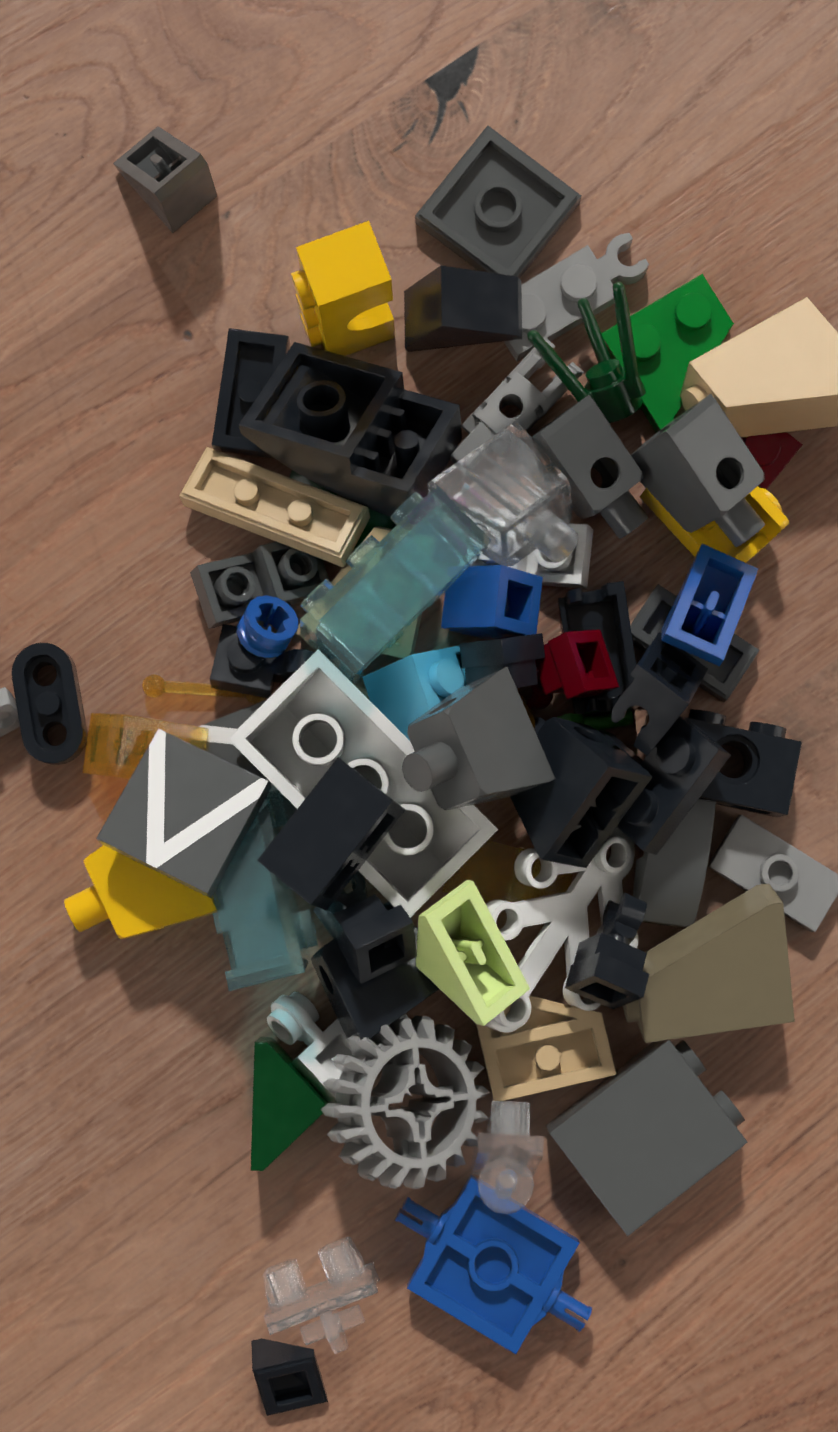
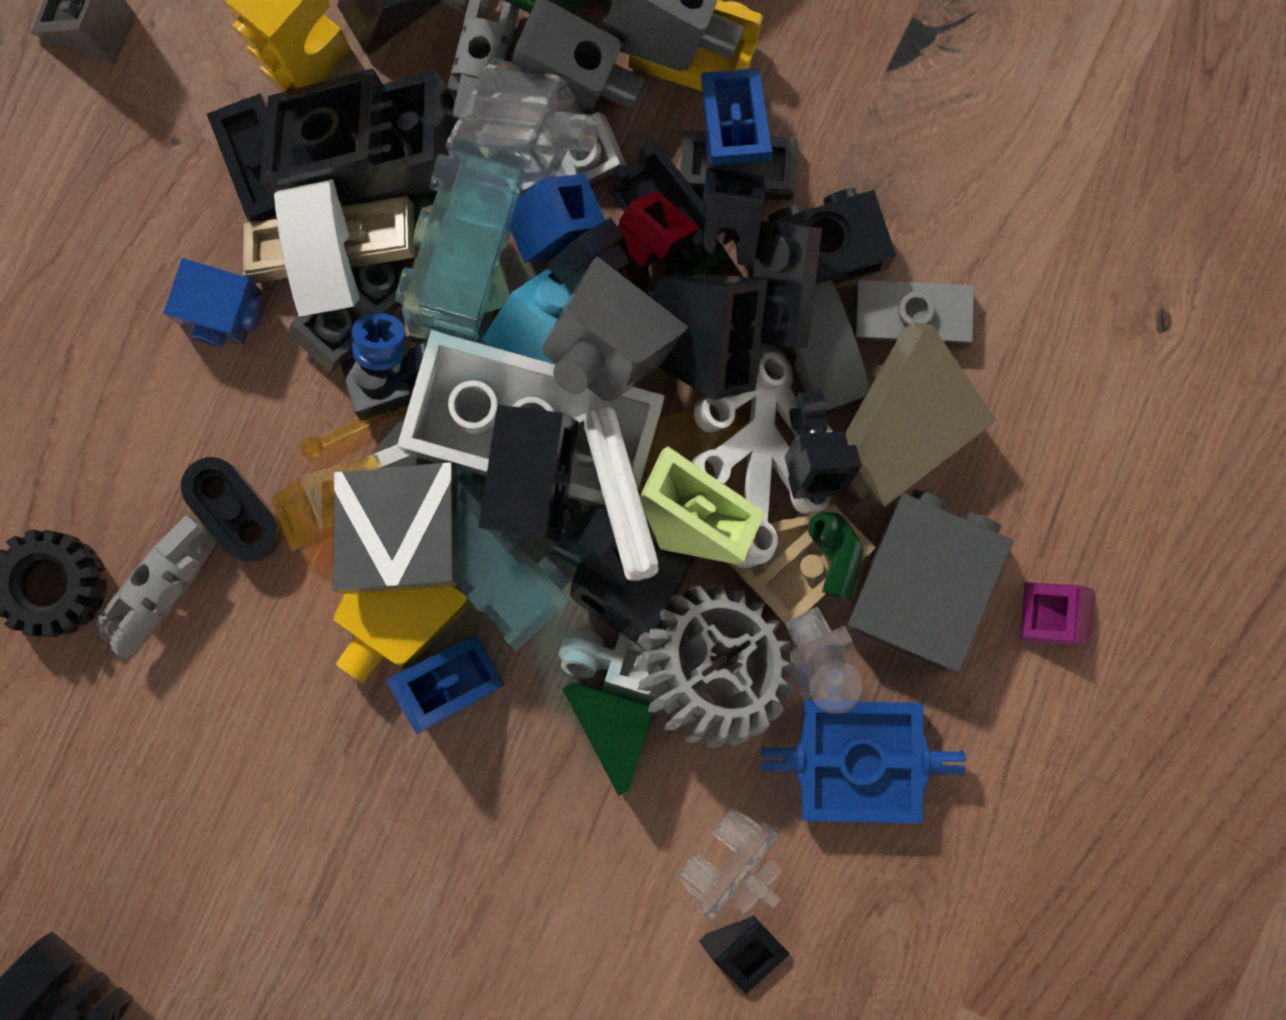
camera: 30 degrees left, 0 degrees up
none -> blue brick [163,258,264,348]
none -> white slope [274,180,360,317]
none -> blue slope [386,635,505,734]
none -> white axle [583,407,659,581]
none -> dark green arm [808,511,864,600]
none -> magenta slope [1020,582,1094,647]

